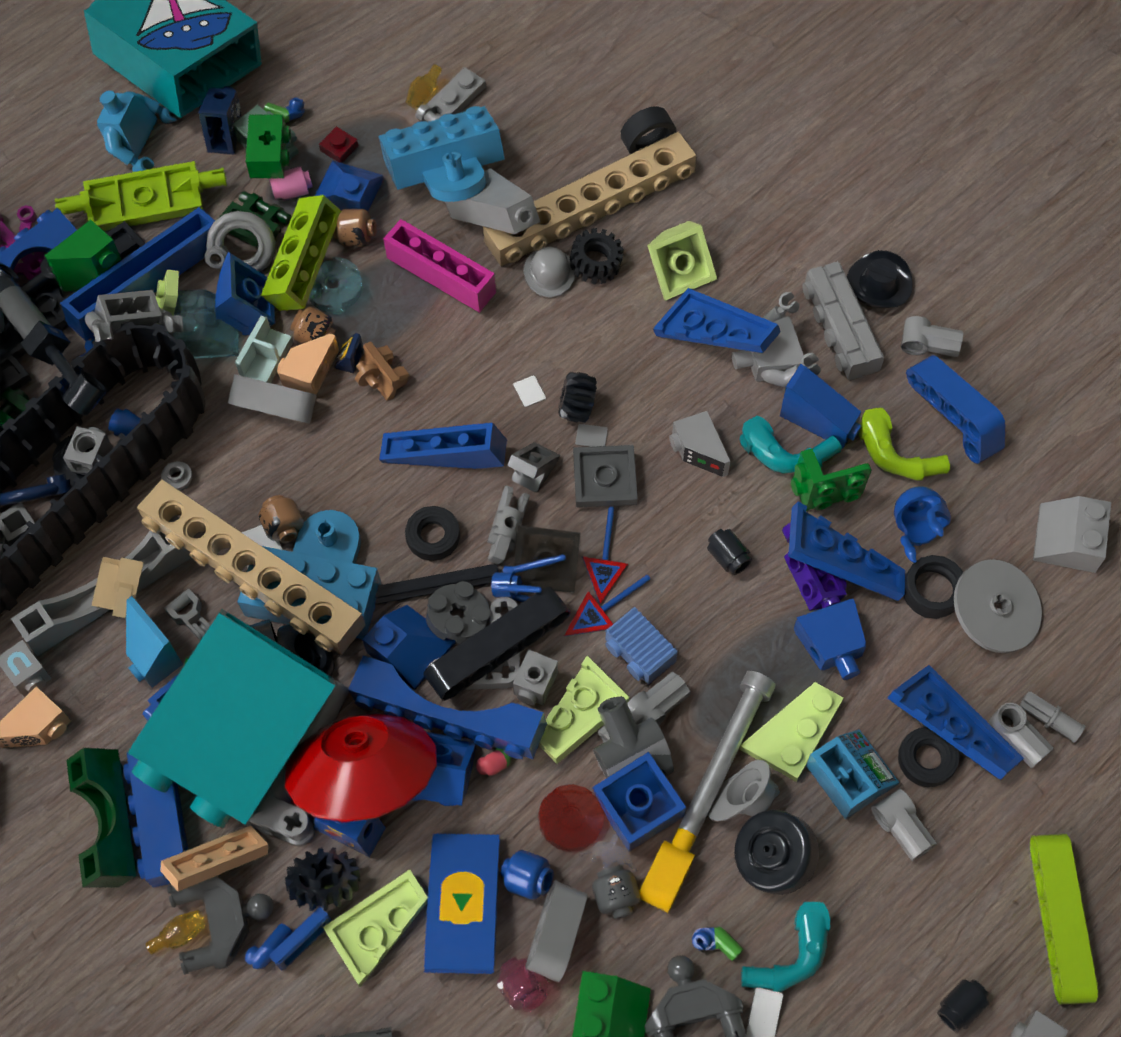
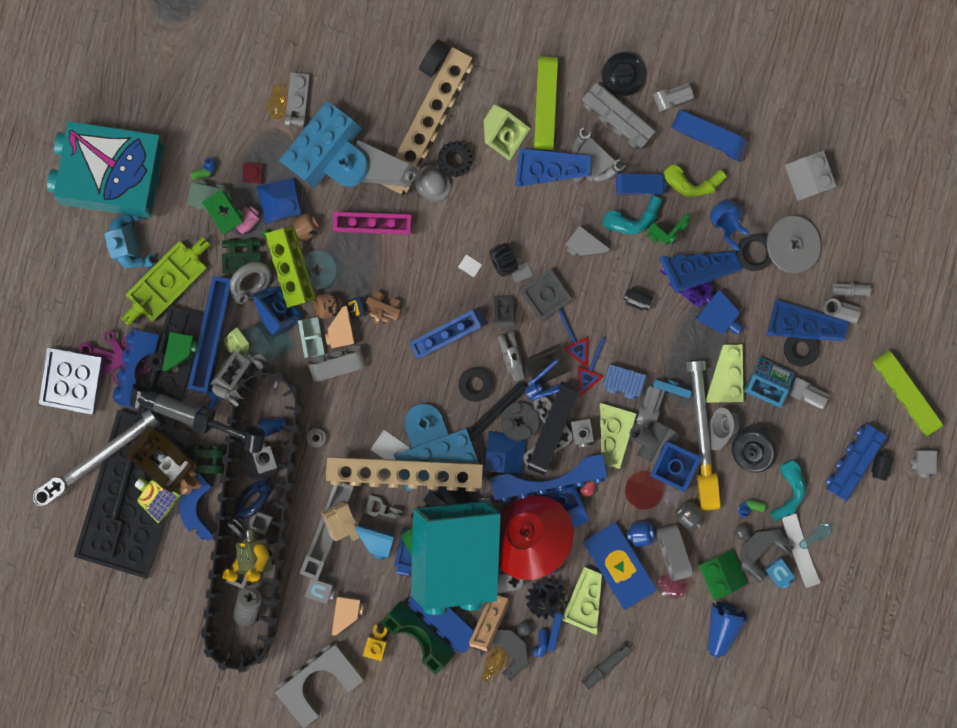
camera: 30 degrees left, 25 degrees up
dark blue torso [199,86,242,154] -> none
medium nougat head [258,495,304,543] -> none
none -> yellow brick [363,624,388,661]
none -> lime beam [534,56,558,151]
none -> dark azure plate [652,379,692,398]
none -> blue brick [825,424,887,501]

